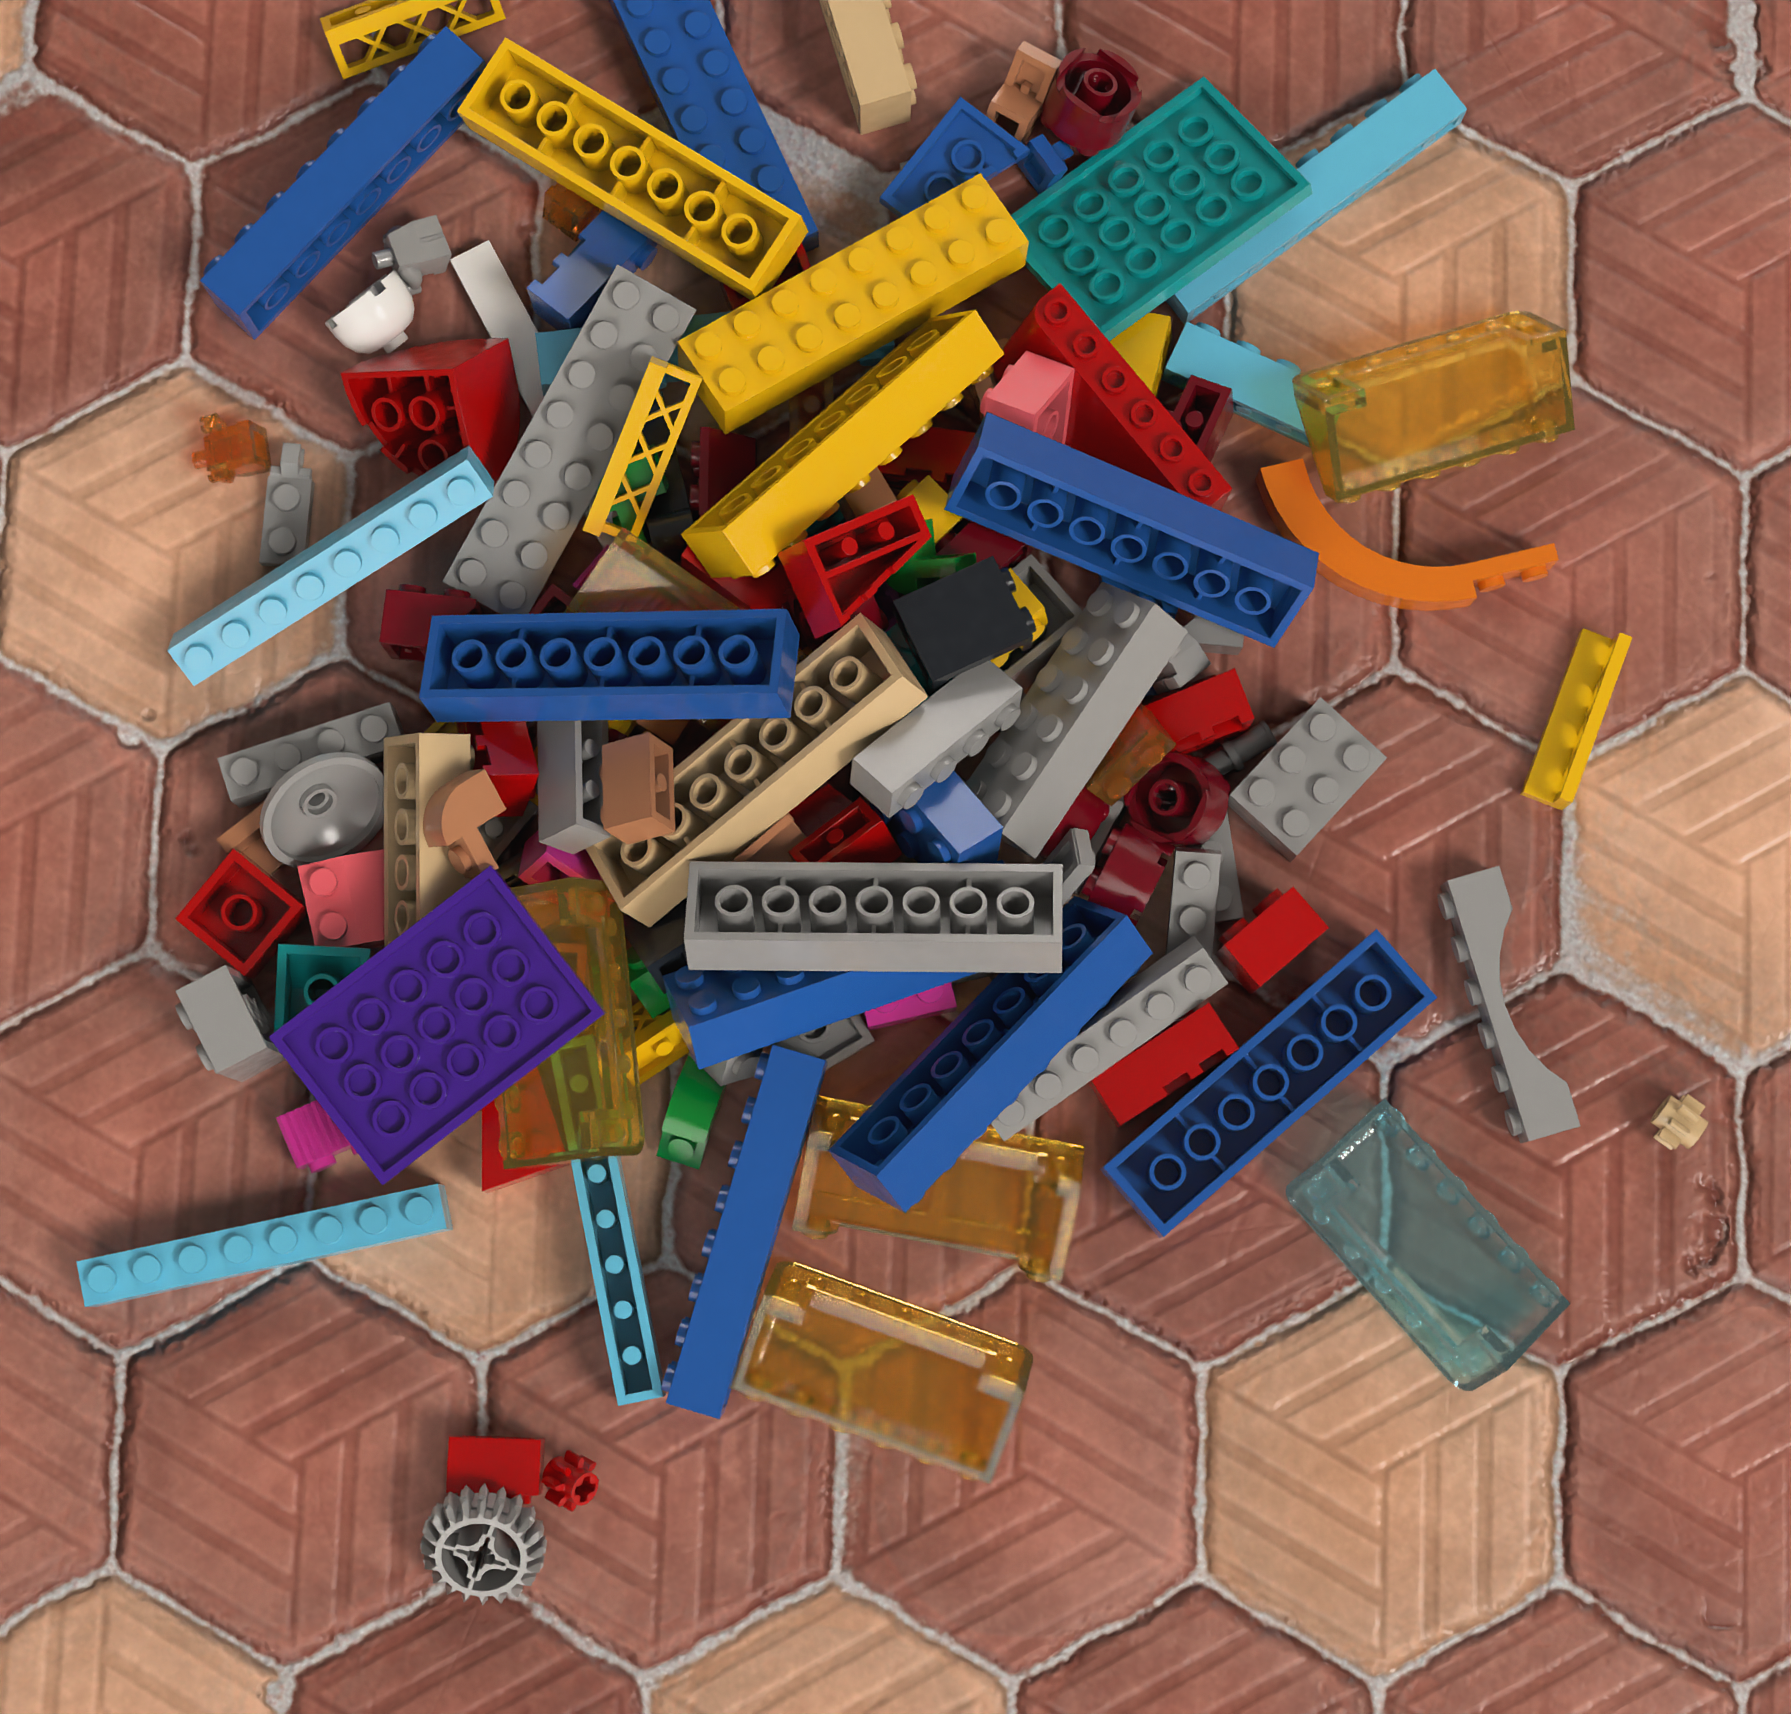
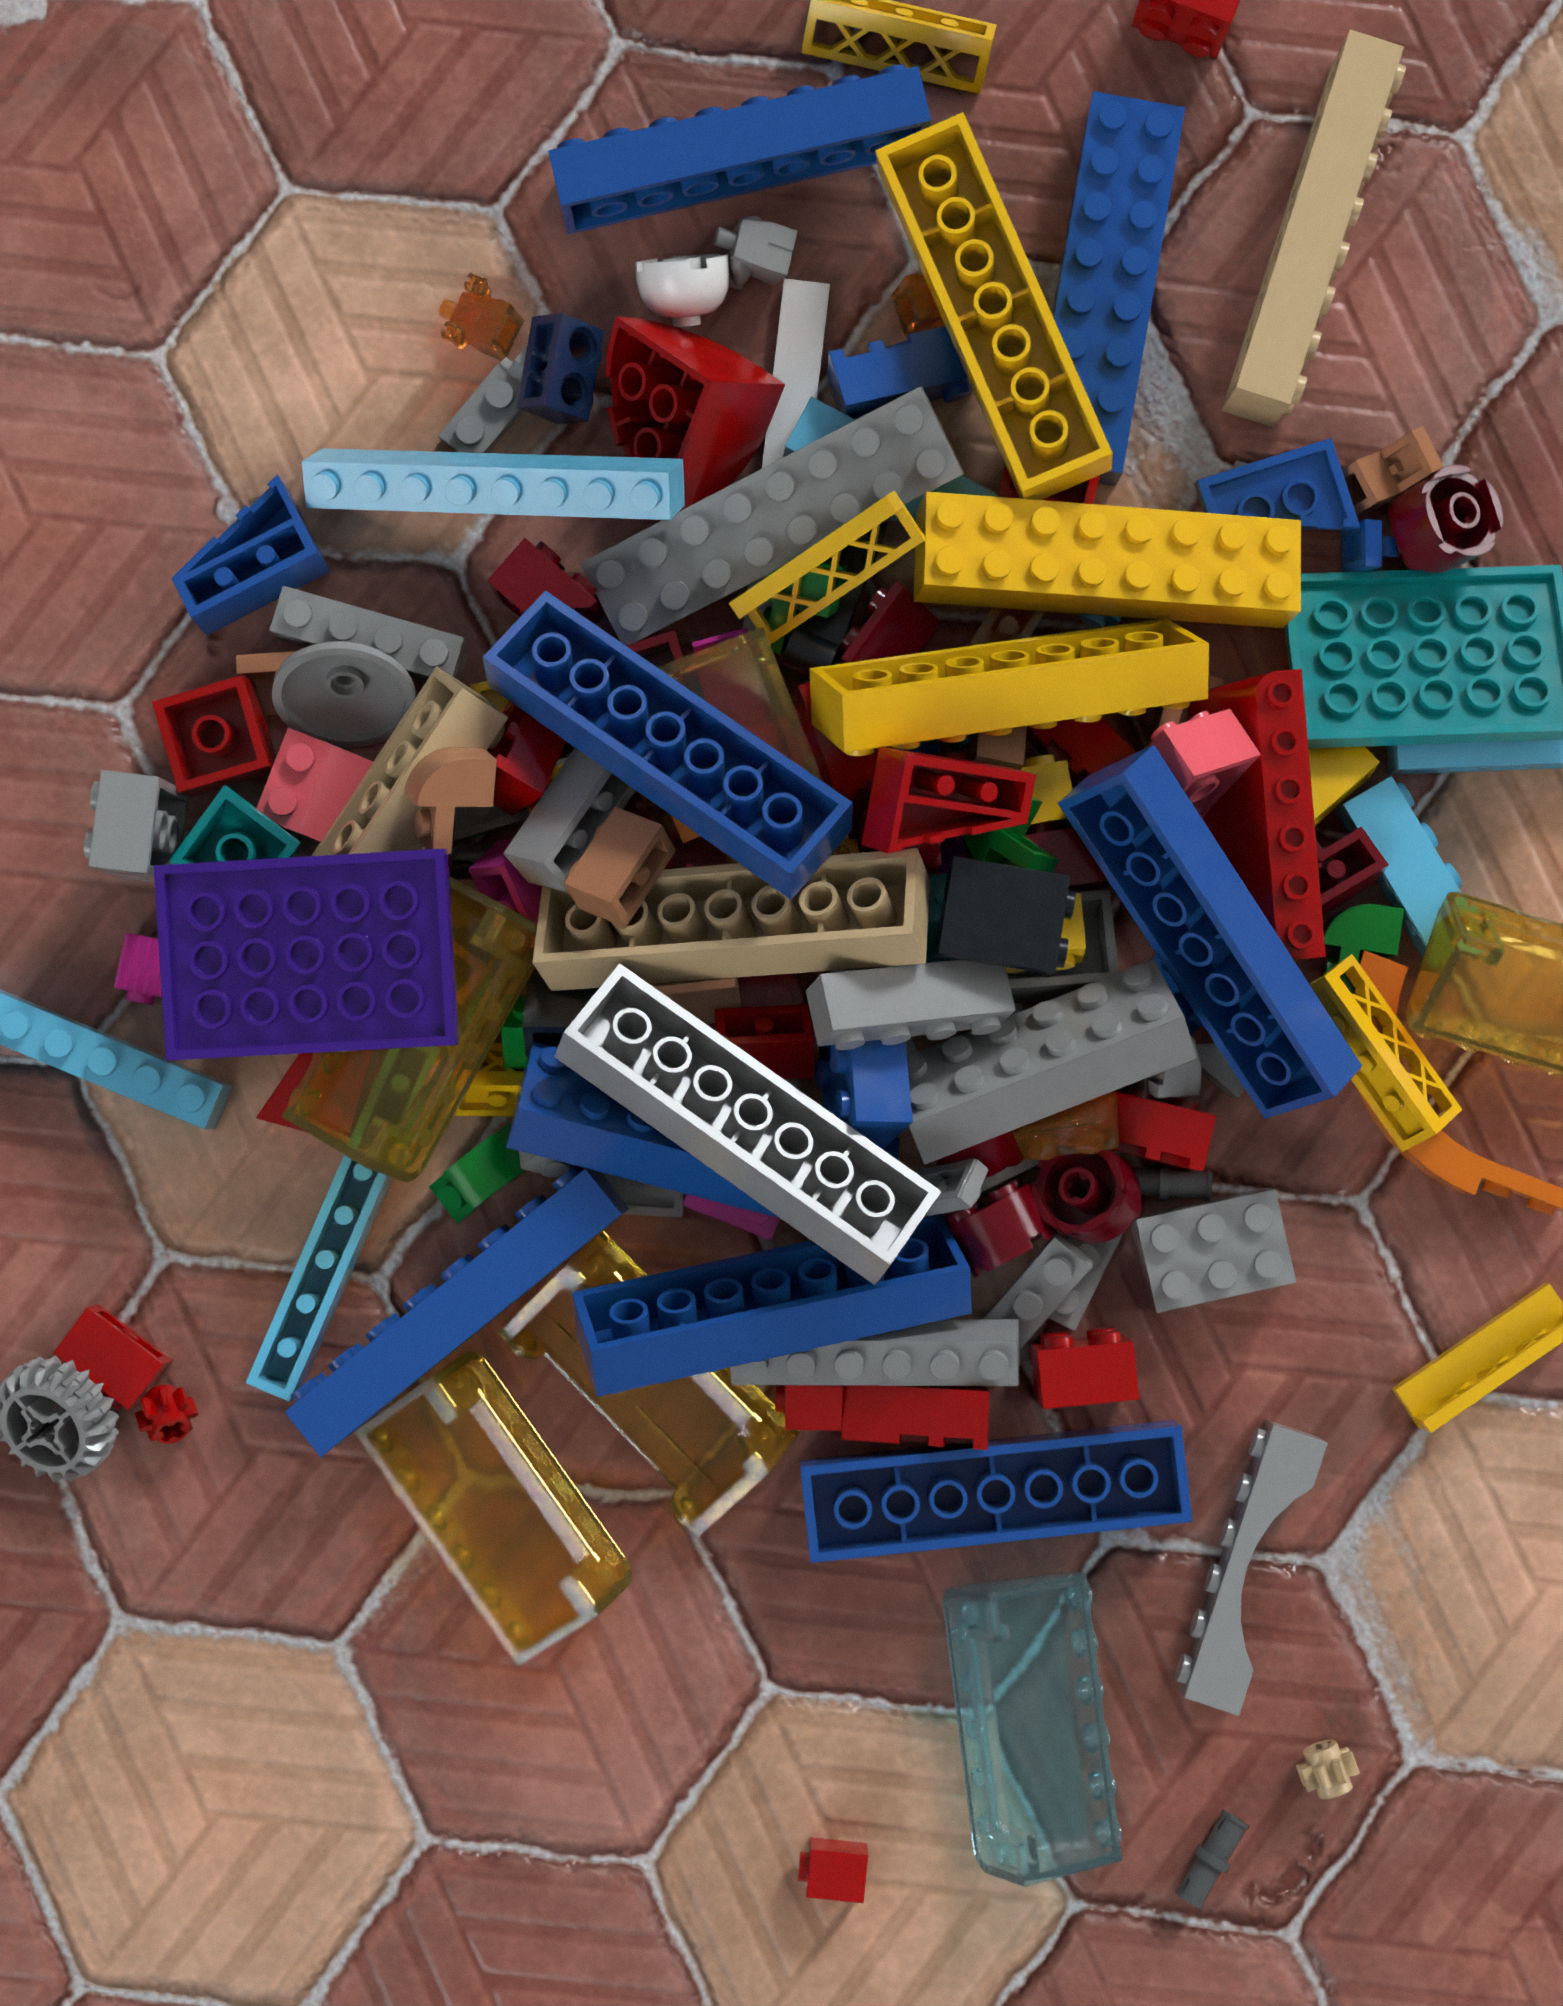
camera: 35 degrees right, 5 degrees up
none -> blue wedge [171,474,331,635]
none -> dark blue brick [516,313,604,424]
none -> red brick [775,1385,843,1431]
none -> red brick [798,1837,868,1903]
none -> dark grey pin [1175,1809,1250,1909]
none -> yellow fence [1309,954,1462,1152]
none -> green brick [1321,904,1404,994]

